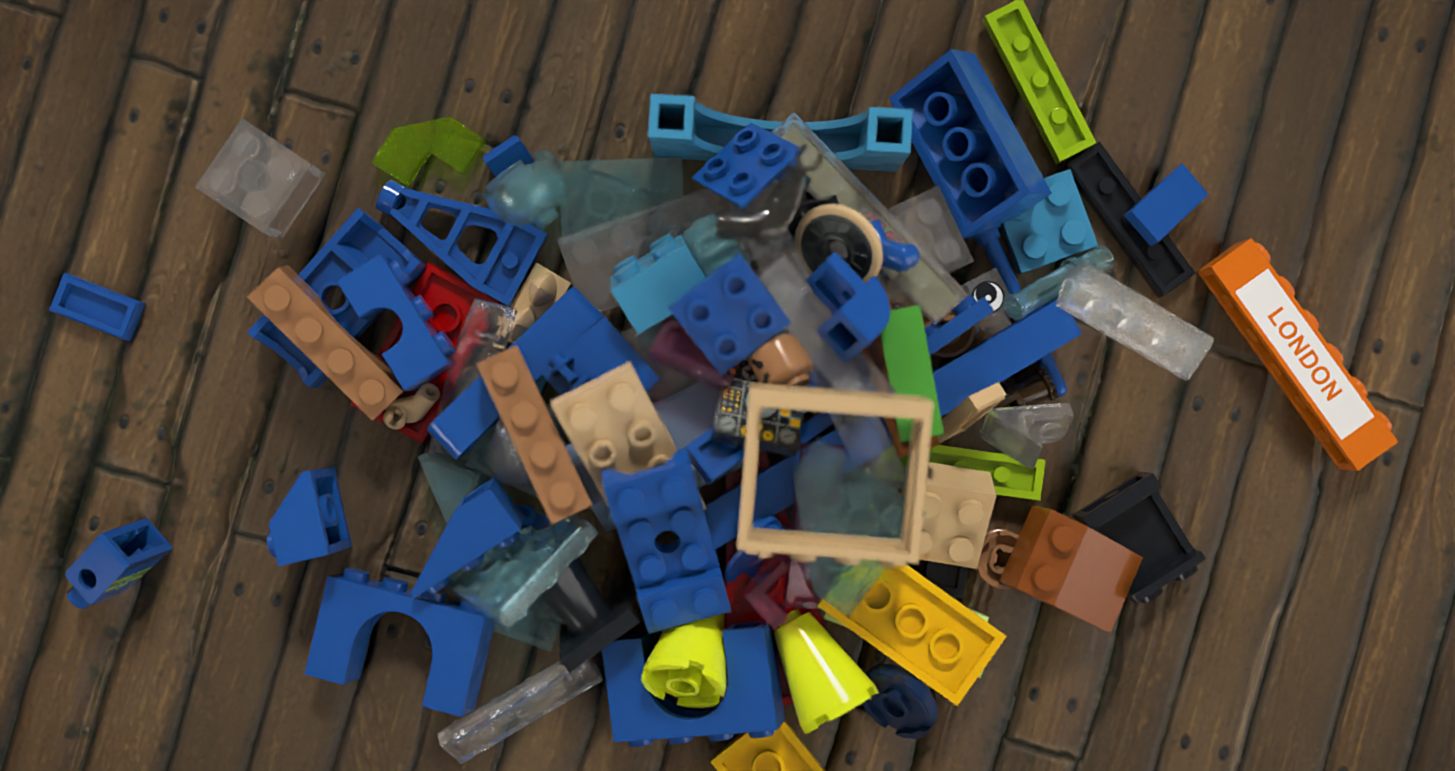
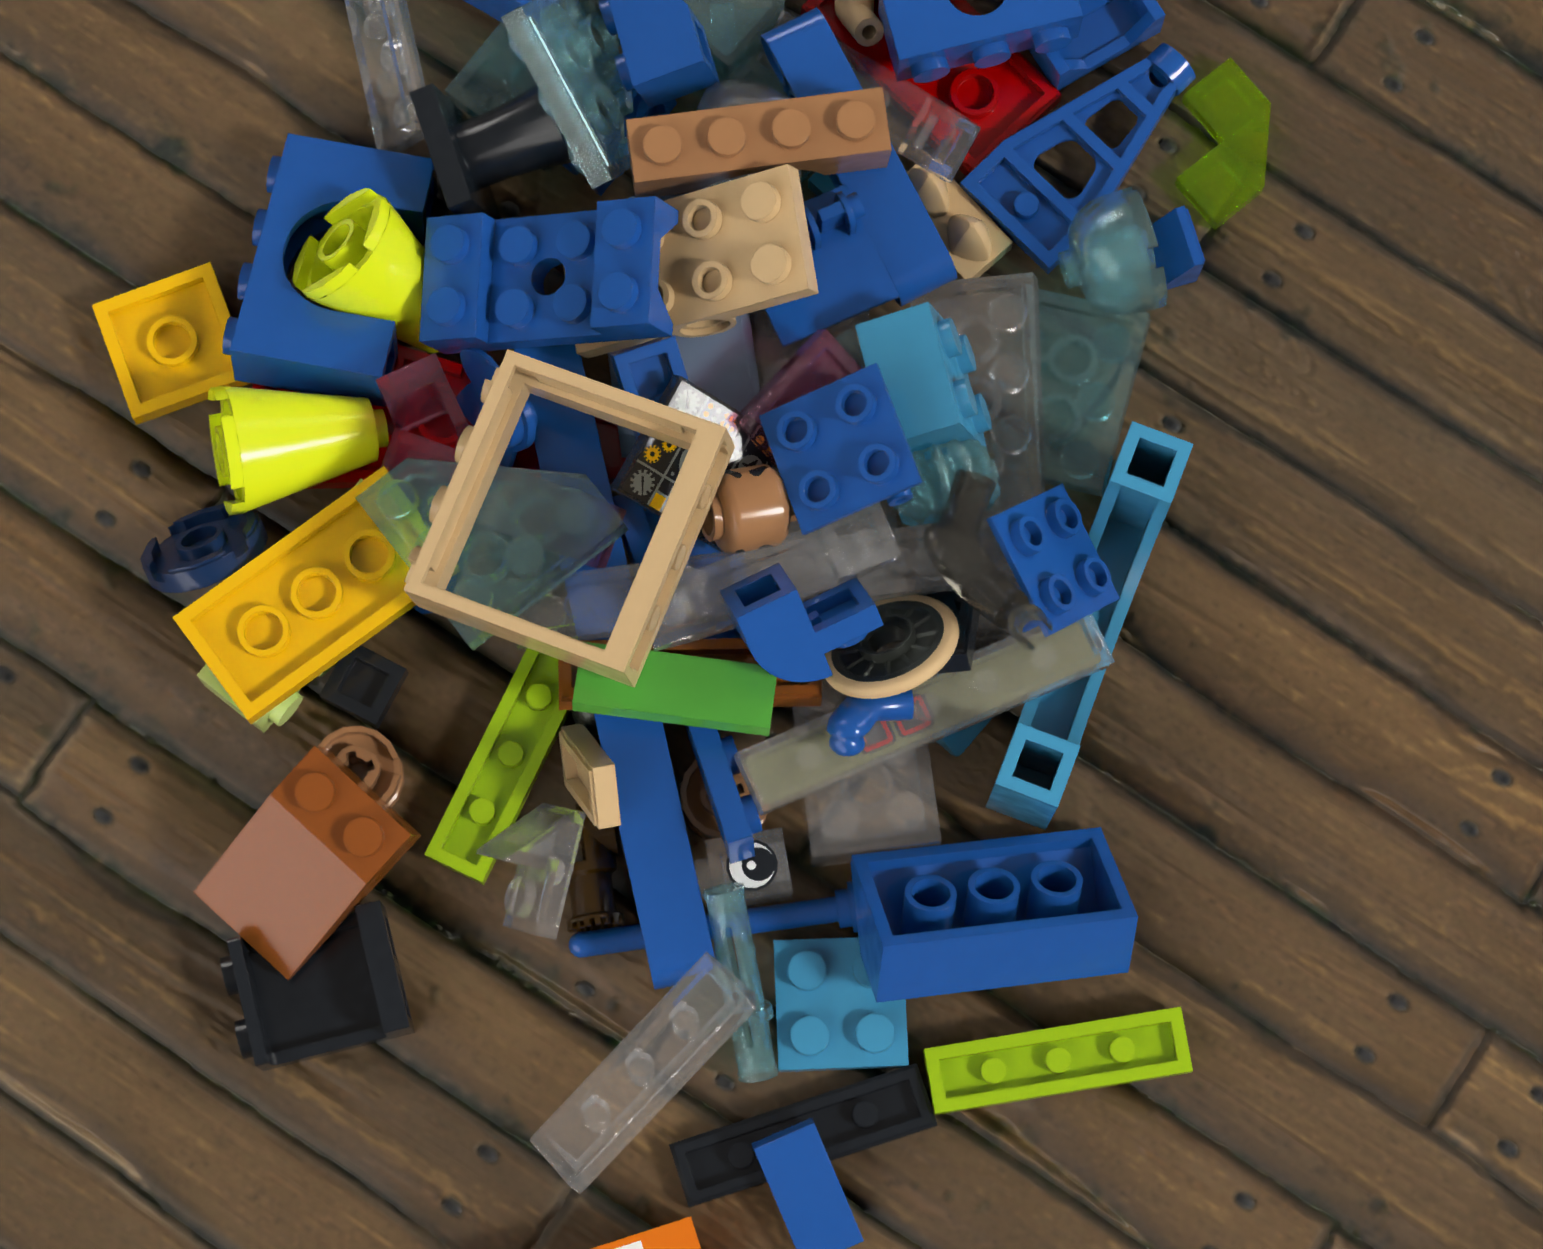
camera: 105 degrees right, 10 degrees down
tan brick [891,461,996,569] -> none

